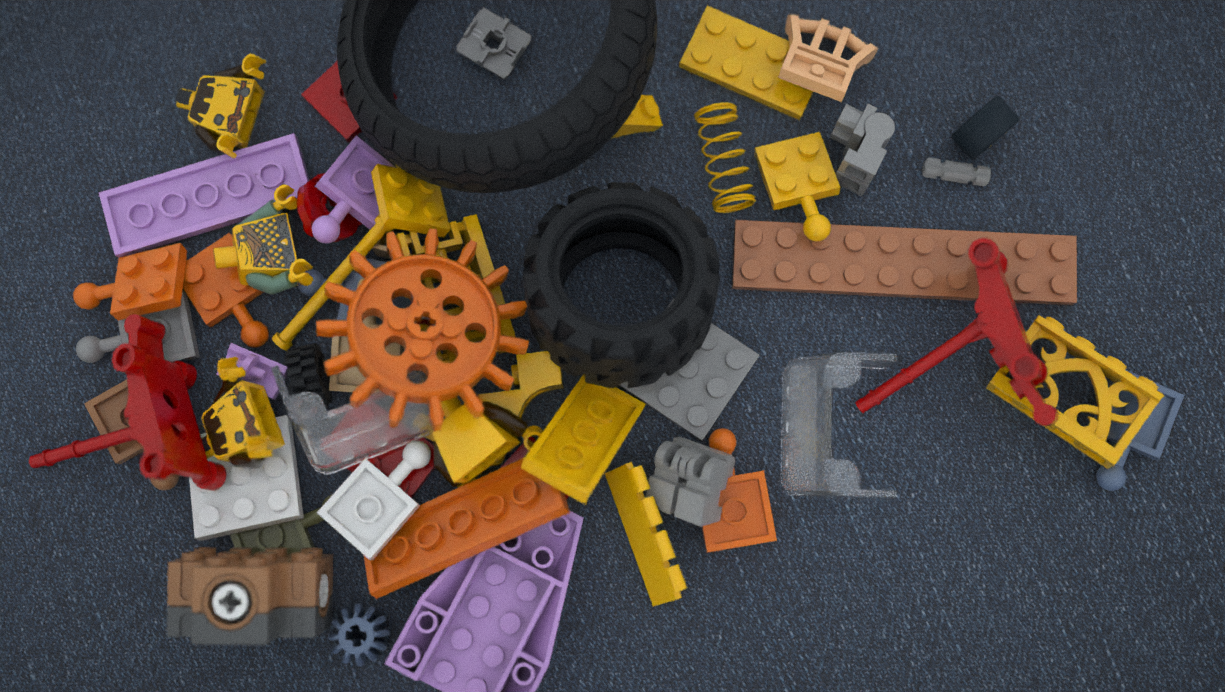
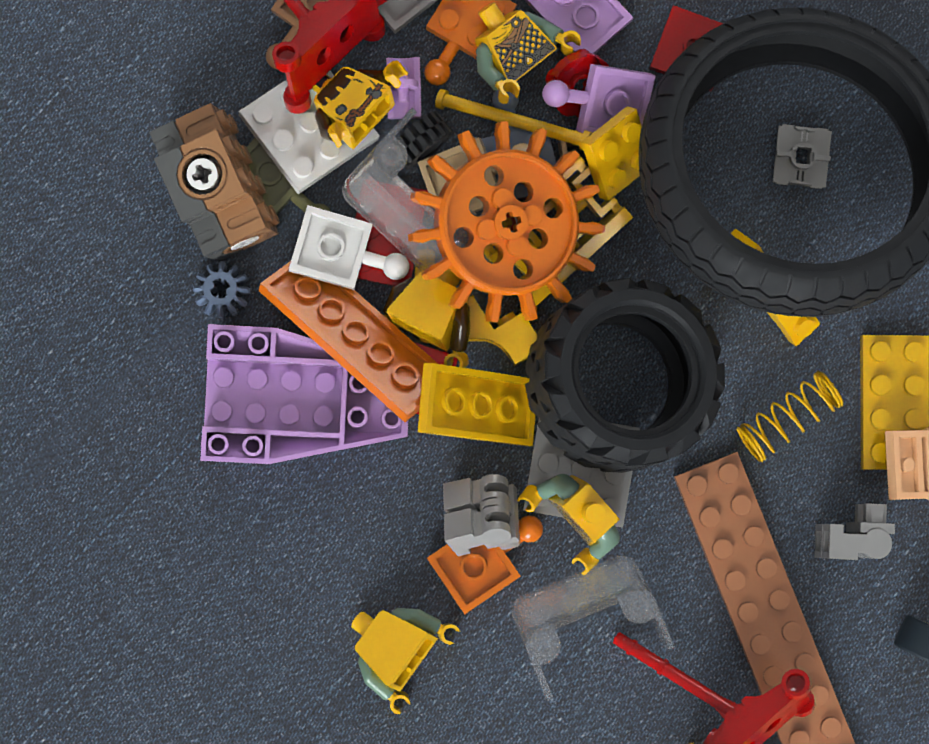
camera: 60 degrees right, 5 degrees up
yellow windscreen [605,462,687,606] -> none
yellow plate [755,132,840,242] -> none
light grey axle [922,157,991,187] -> none
none -> yellow torso [351,608,460,714]
none -> torso [517,474,620,575]

